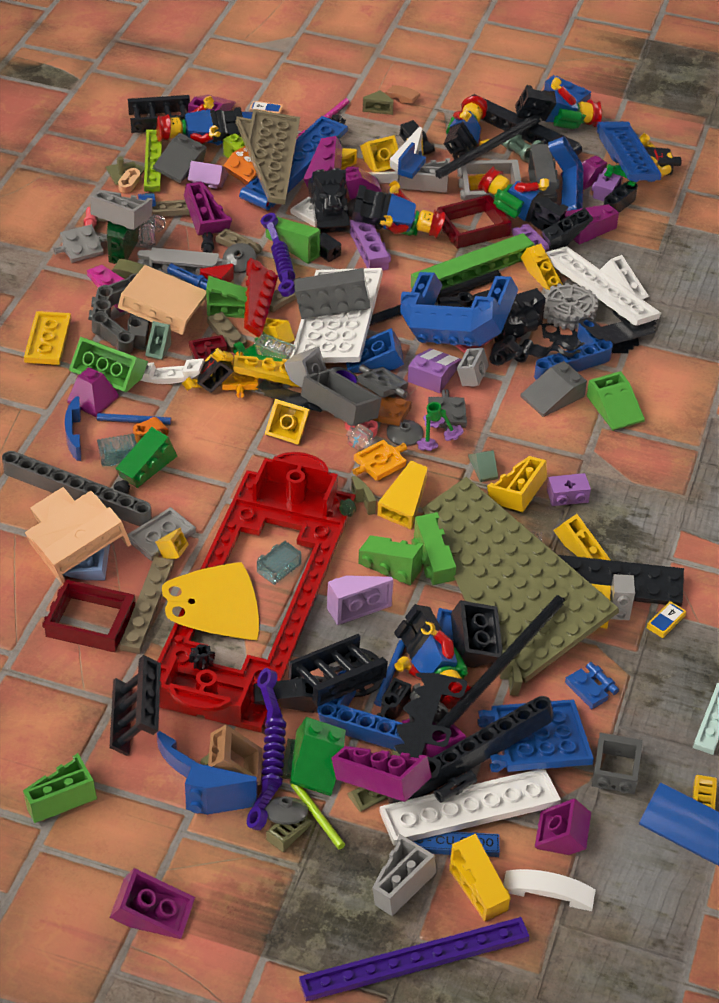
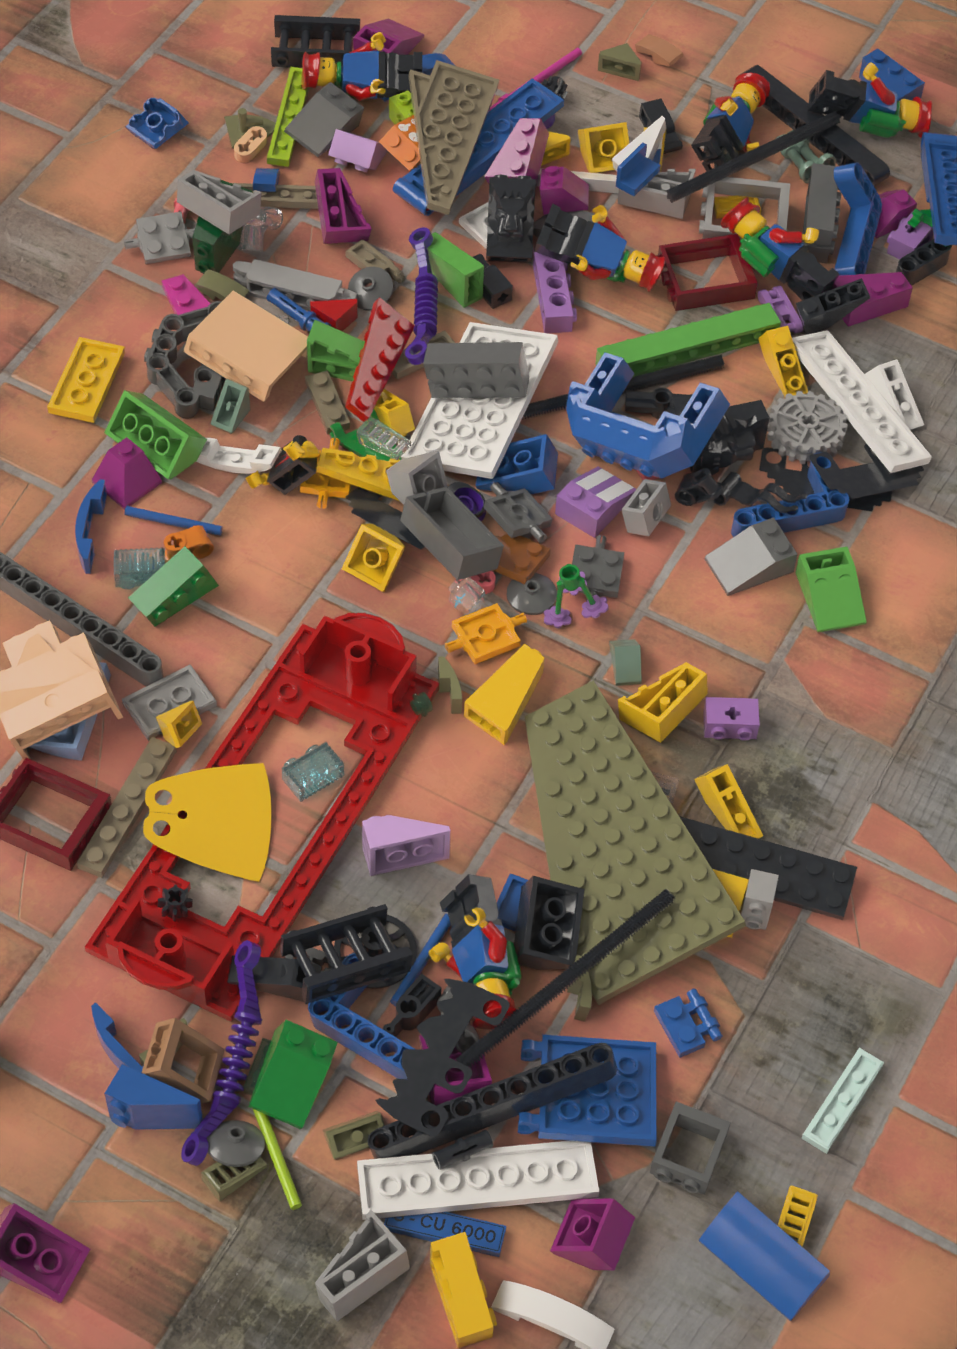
camera: 10 degrees right, 10 degrees up
black fence [109,655,161,756] -> none
black piece [113,480,130,494] -> none
dark red plate [189,335,227,360] -> none
black pin [201,232,214,253] -> none
tile [249,101,283,114] -> none
magenta wedge [332,746,431,802] -> none
bright green wedge [358,535,423,586] -> none
bright green wedge [411,512,456,585] -> none
tile [646,601,687,638] -> none
none -> blue slope [125,98,189,149]

